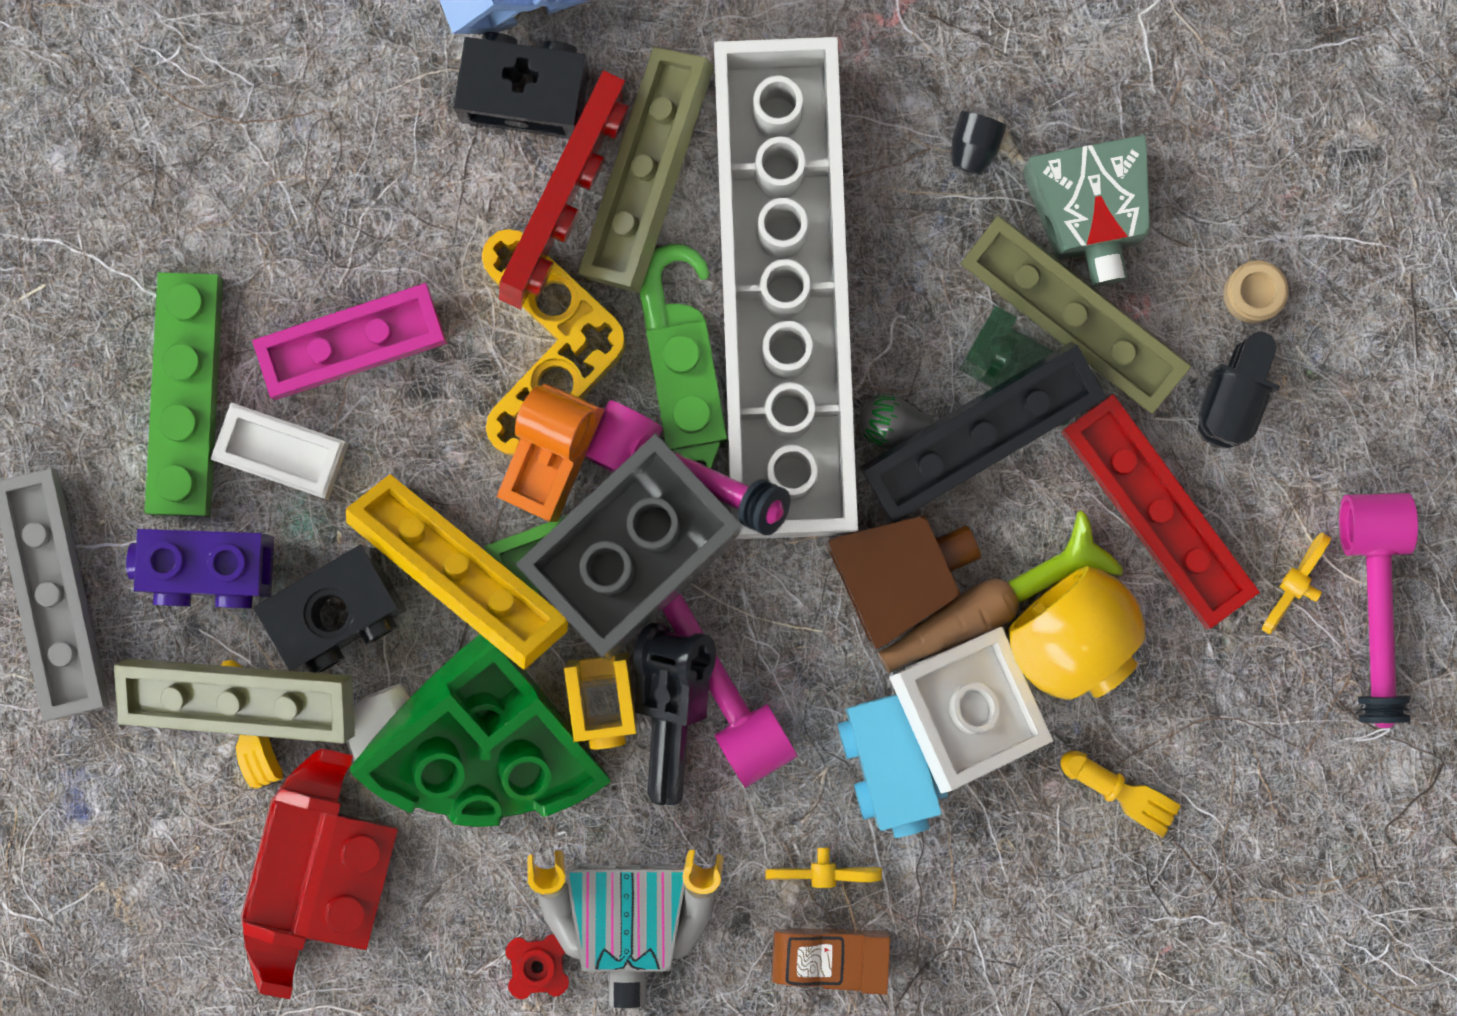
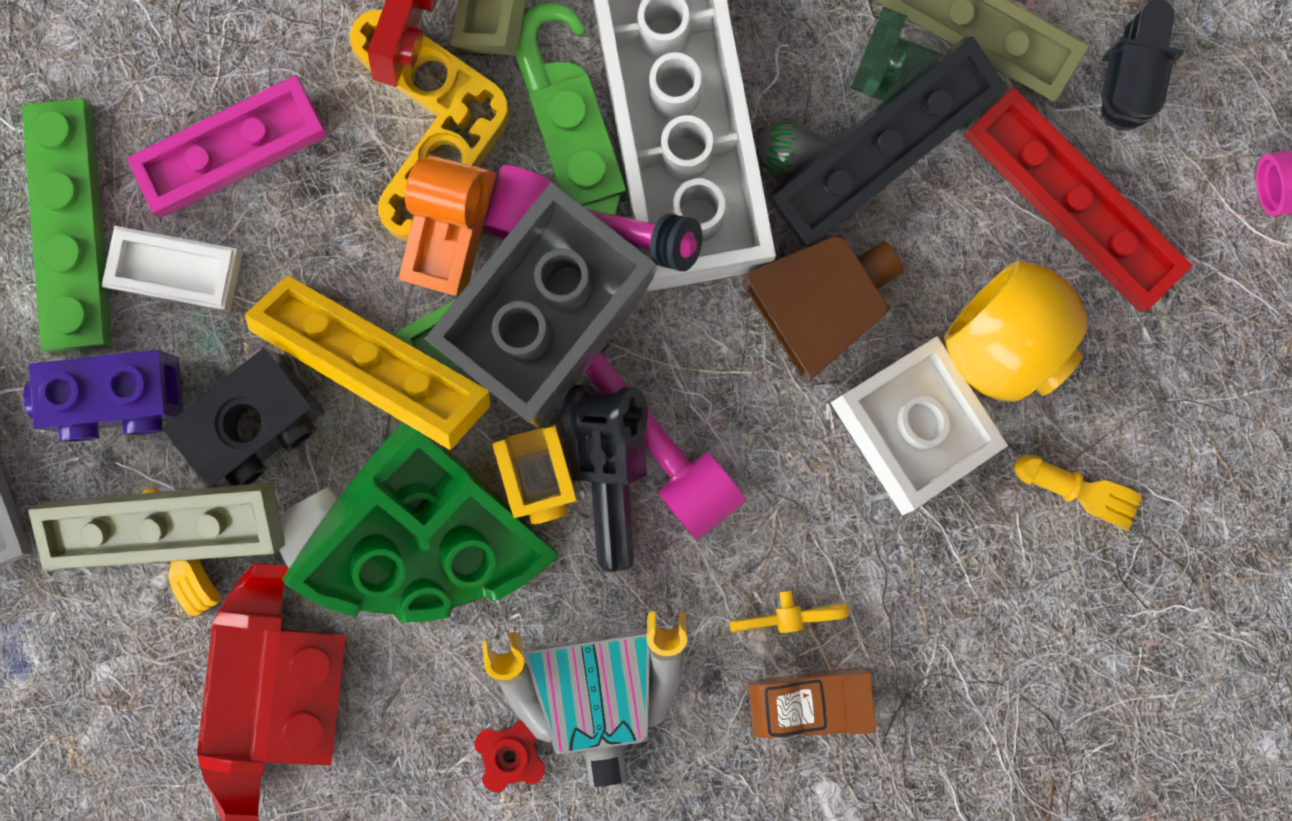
camera: 10 degrees left, 0 degrees up
medium azure brick [837,694,948,838] -> none
medium nougat piece [878,511,1123,674] -> none
yellow piece [1262,532,1332,635] -> none

